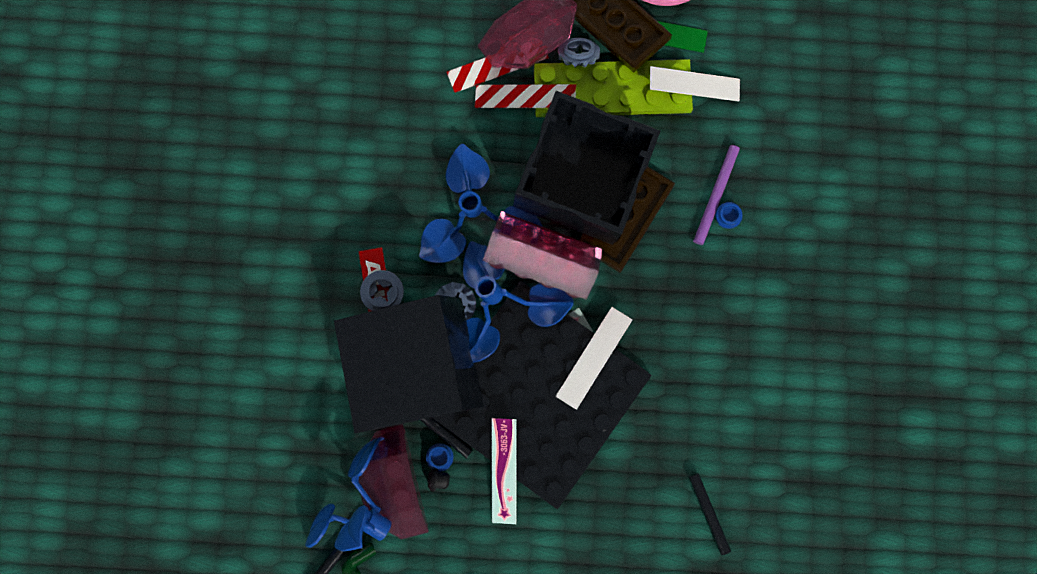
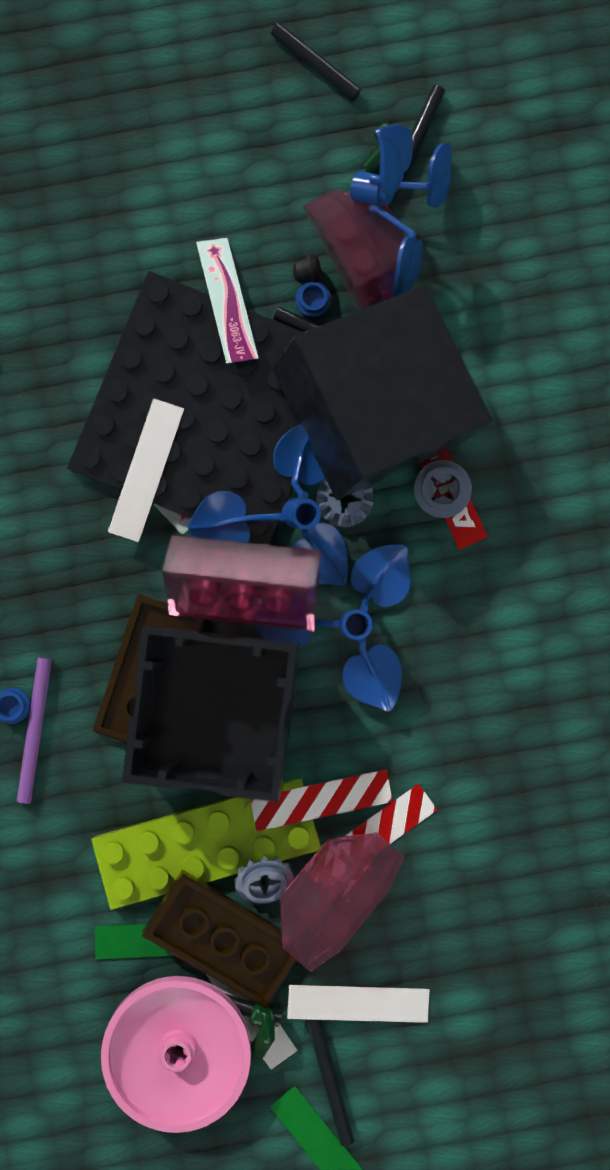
camera: 170 degrees right, 5 degrees up
white sticker [650,66,740,101] -> none

